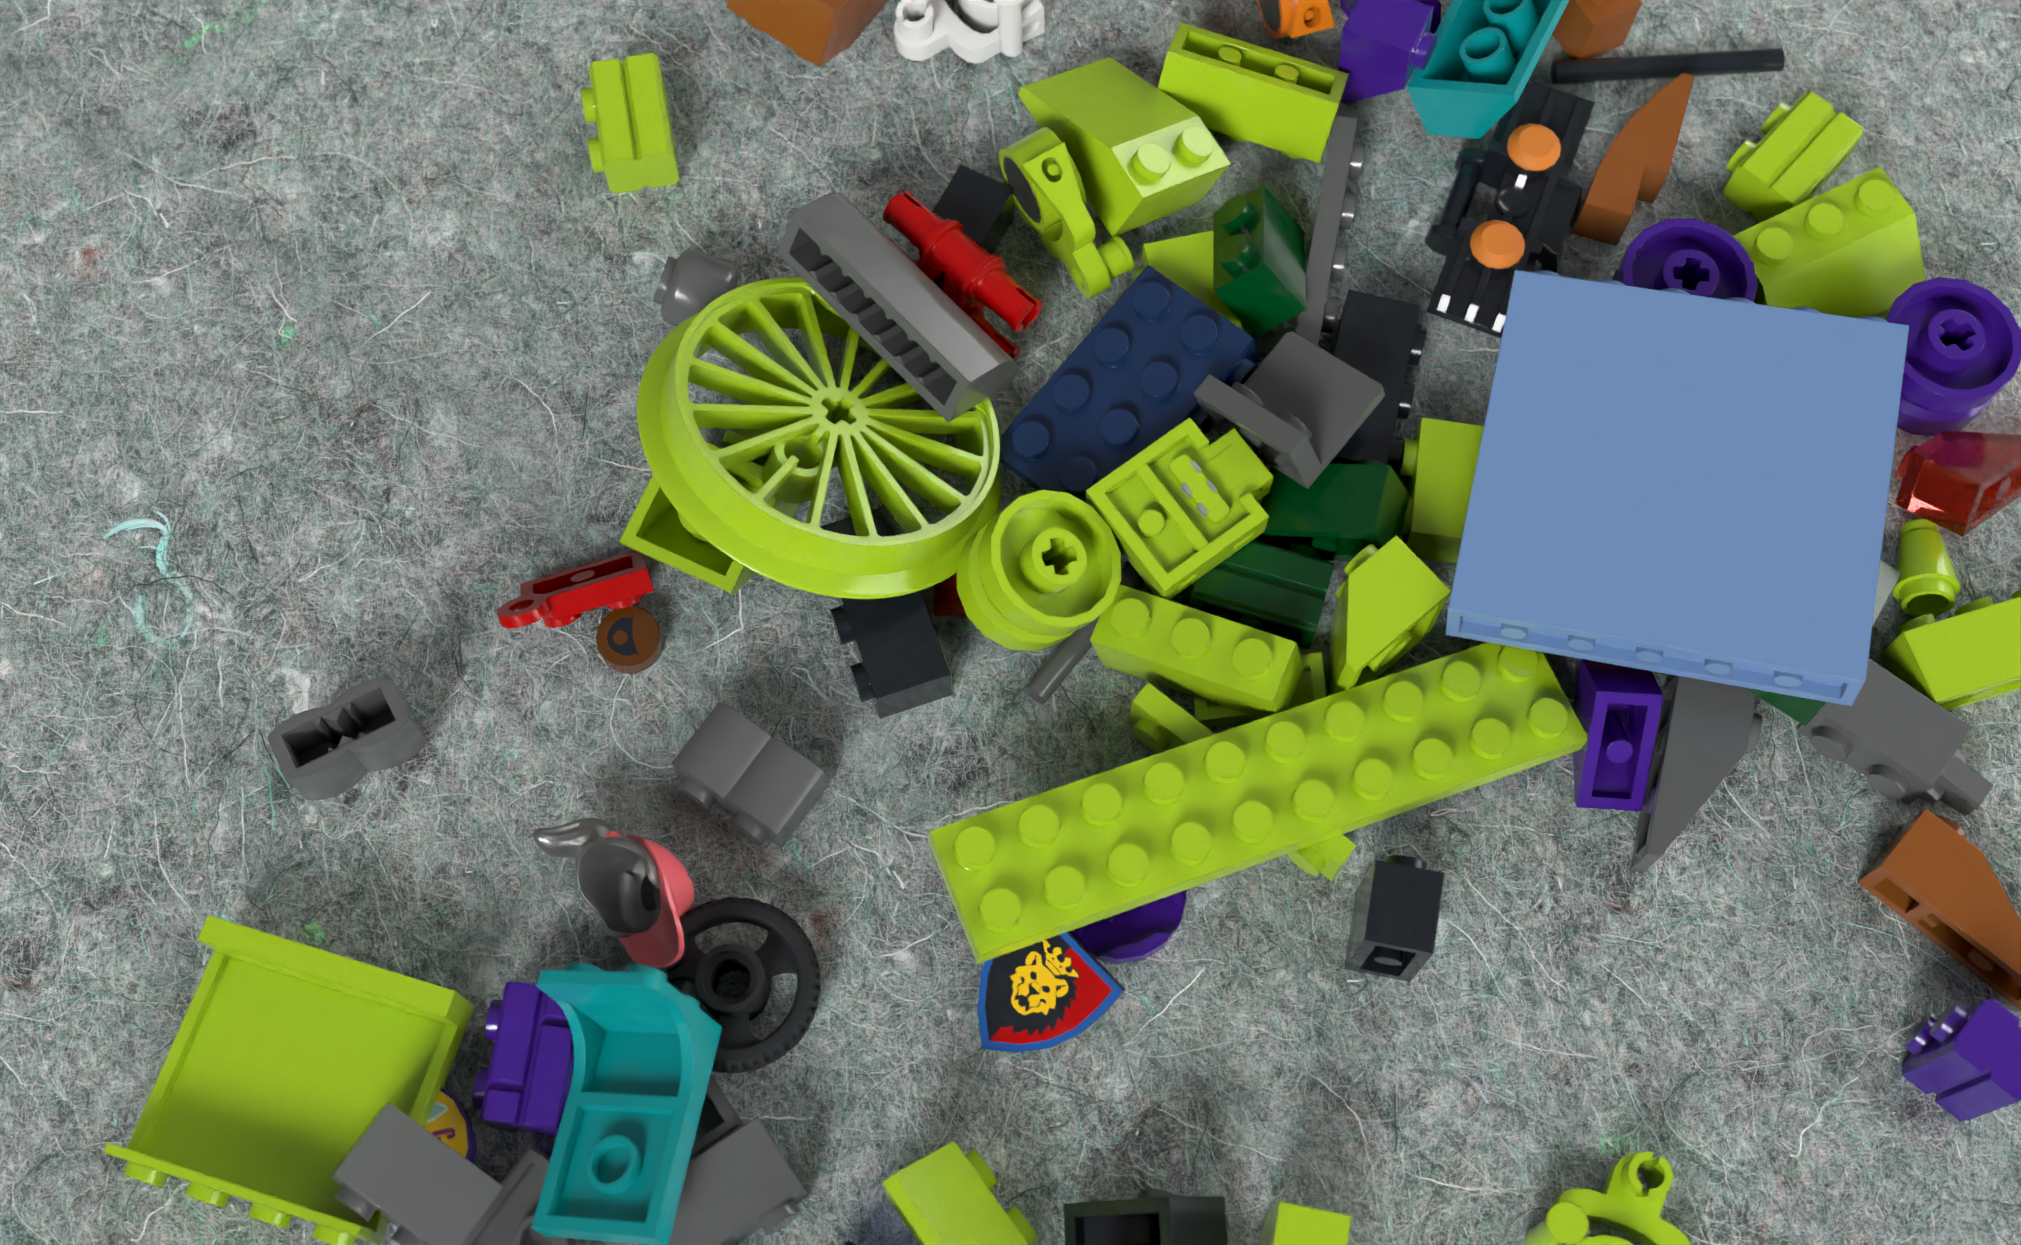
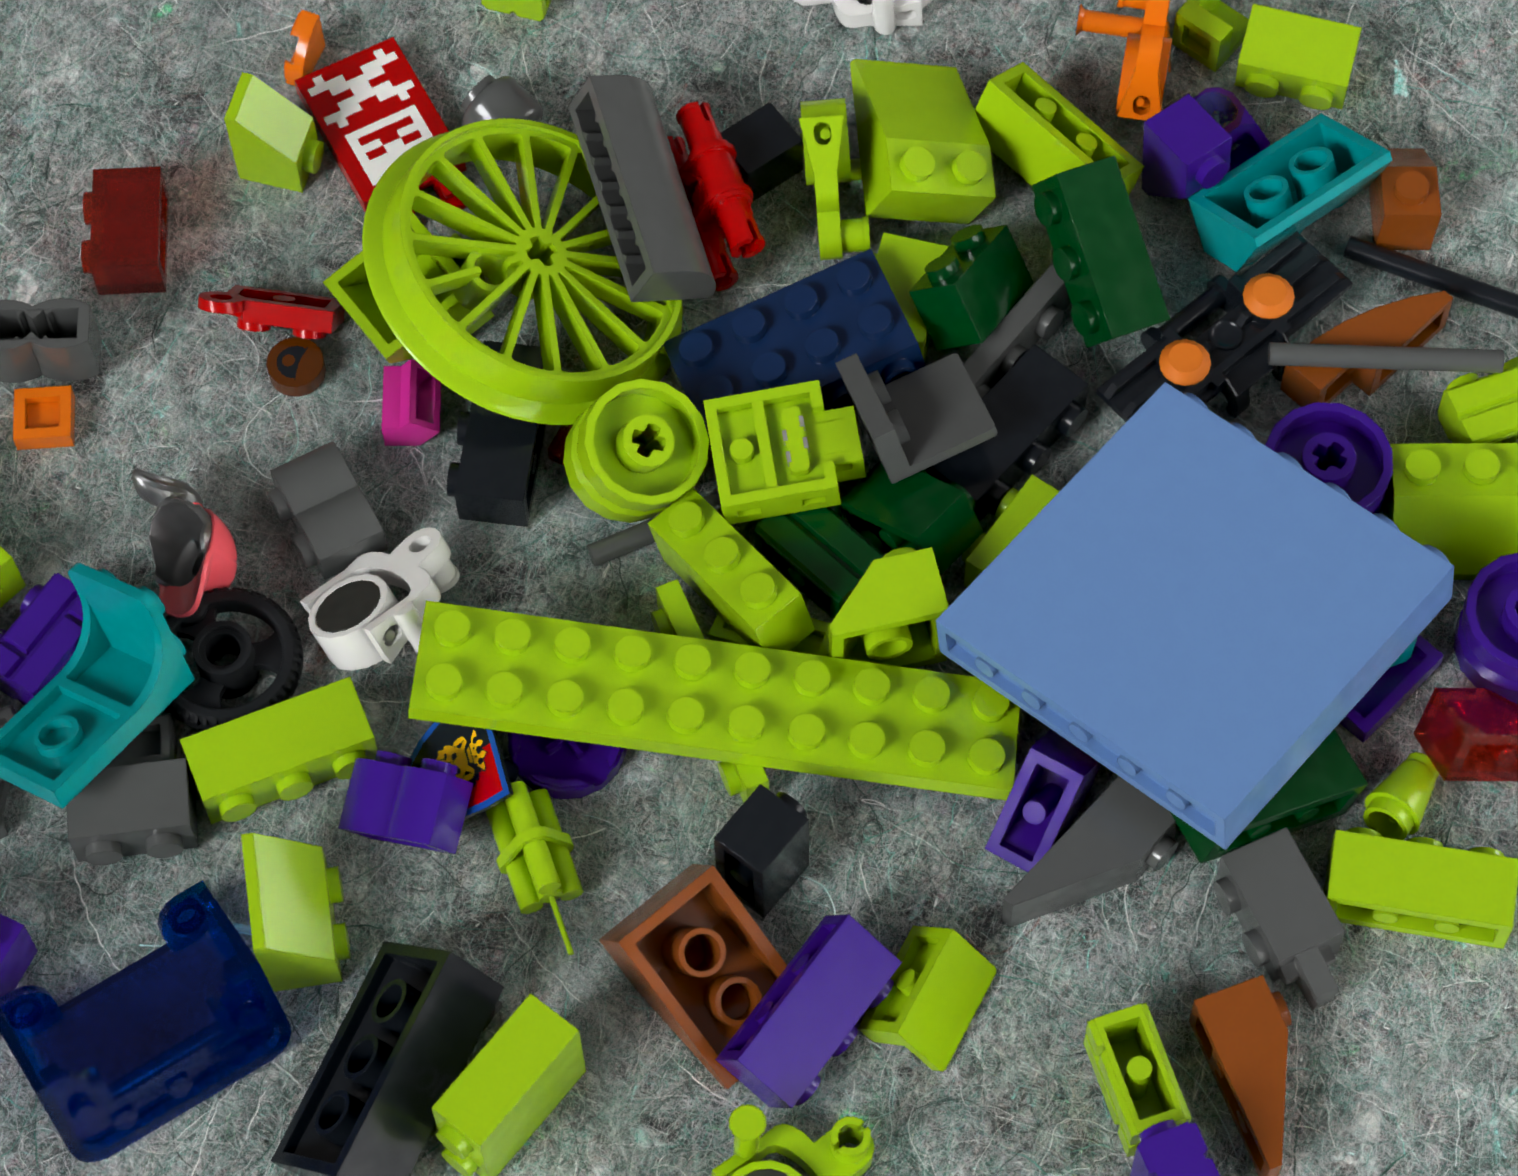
camera: 30 degrees right, 5 degrees down
none -> orange tile [13,385,75,450]
none -> clear red brick [81,167,169,295]
none -> lime brick [180,677,378,824]
none -> lime slope [224,72,324,193]
none -> orange tile [284,10,326,86]
none -> red tile [294,37,467,214]
none -> white piece [300,527,460,671]
none -> dark purple brick [338,750,474,854]
none -> dark pink piece [381,359,441,446]
none -> lime piece [485,781,584,956]
none -> dark orange slope [599,864,787,1089]
none -> dark purple brick [715,914,902,1109]
none -> lime panel [857,925,996,1071]
none -> dark green brick [1031,155,1170,348]
none -> lime brick [1083,1003,1192,1157]
none -> dark grey bar [1268,342,1504,373]

